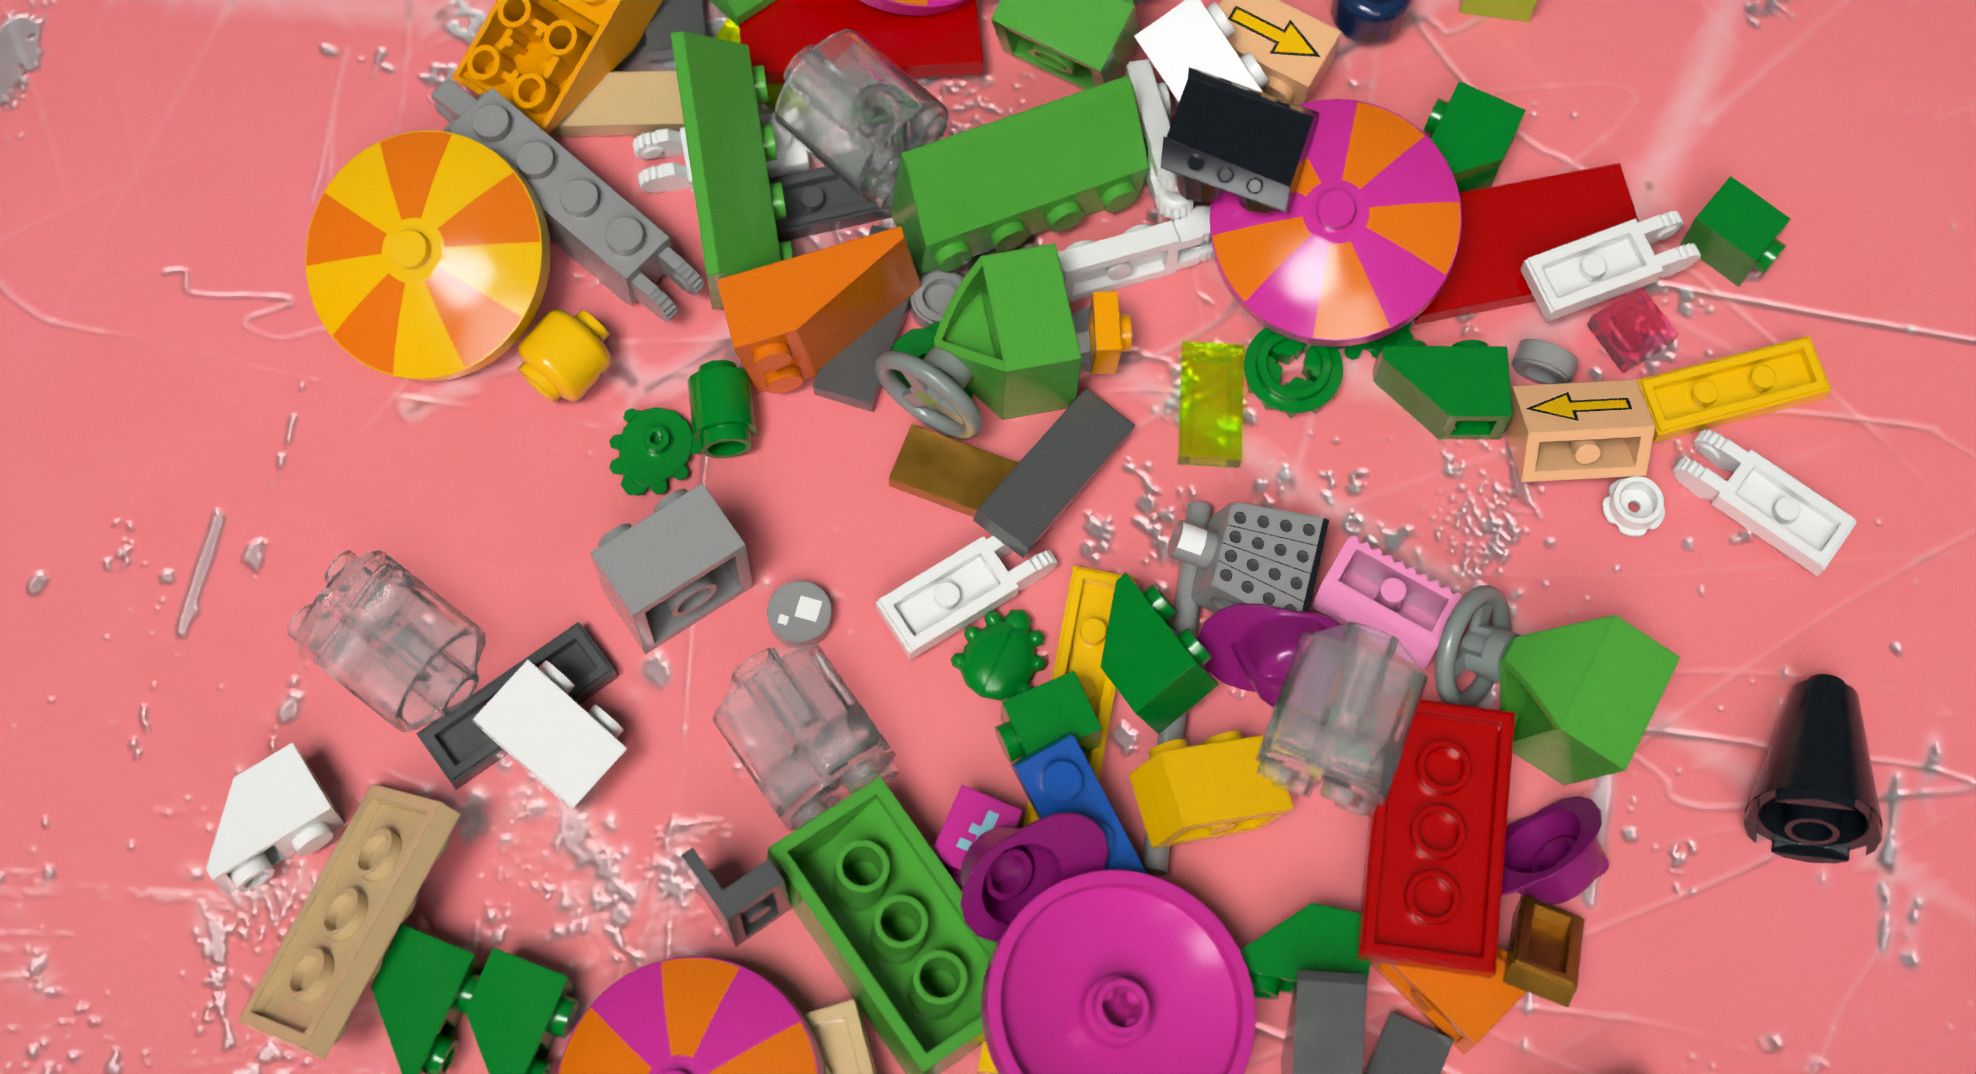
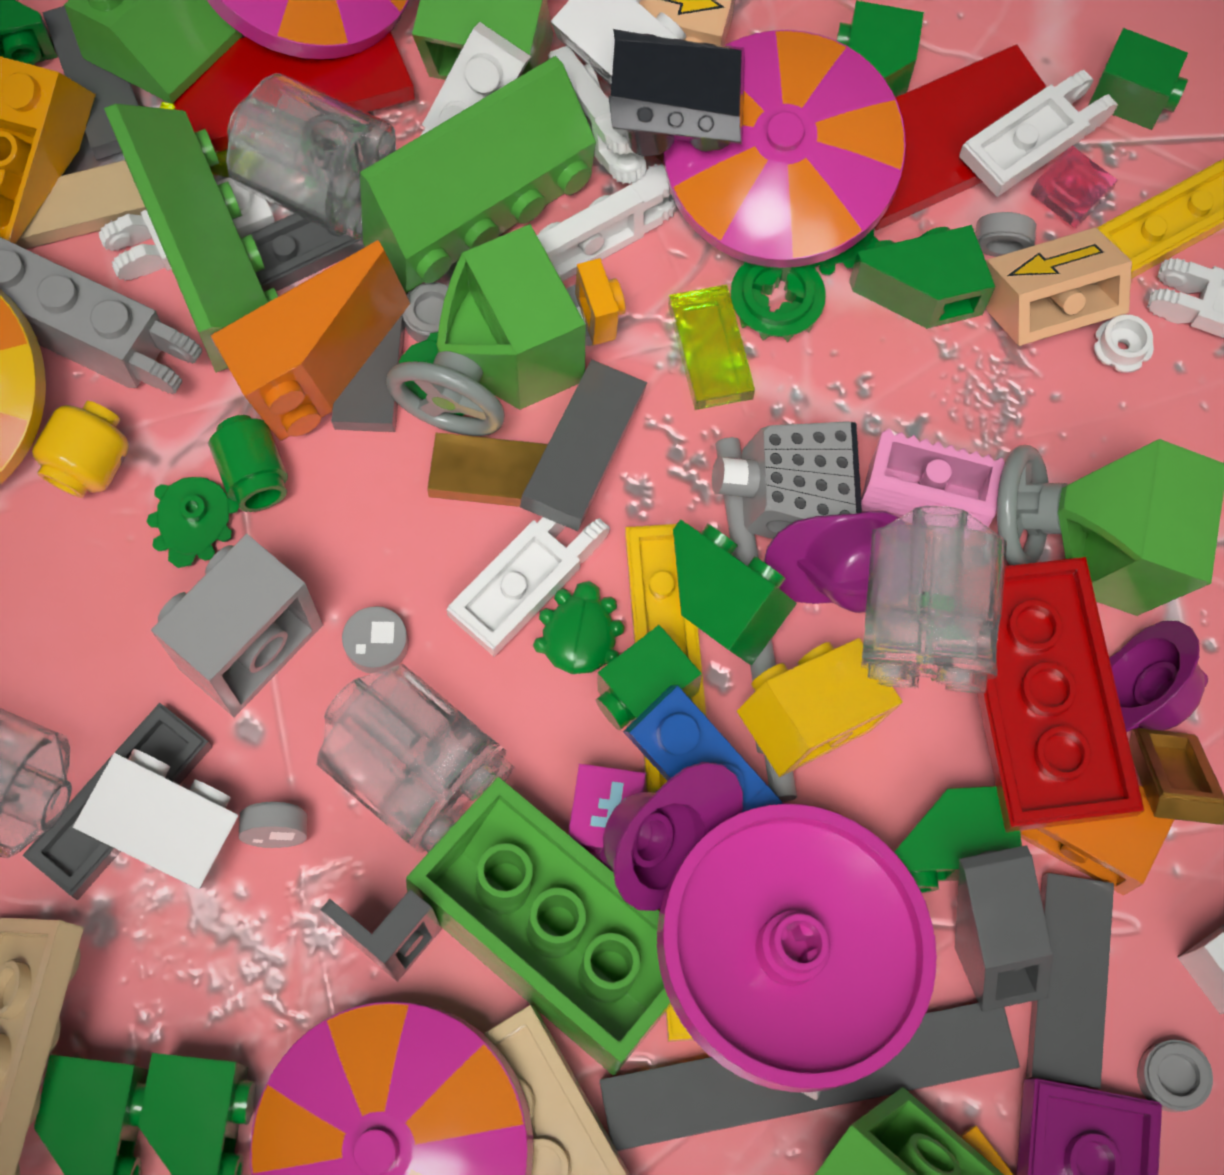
camera: 15 degrees left, 0 degrees up
none -> light grey tile [239,802,308,848]
none -> white hinge [420,22,531,136]

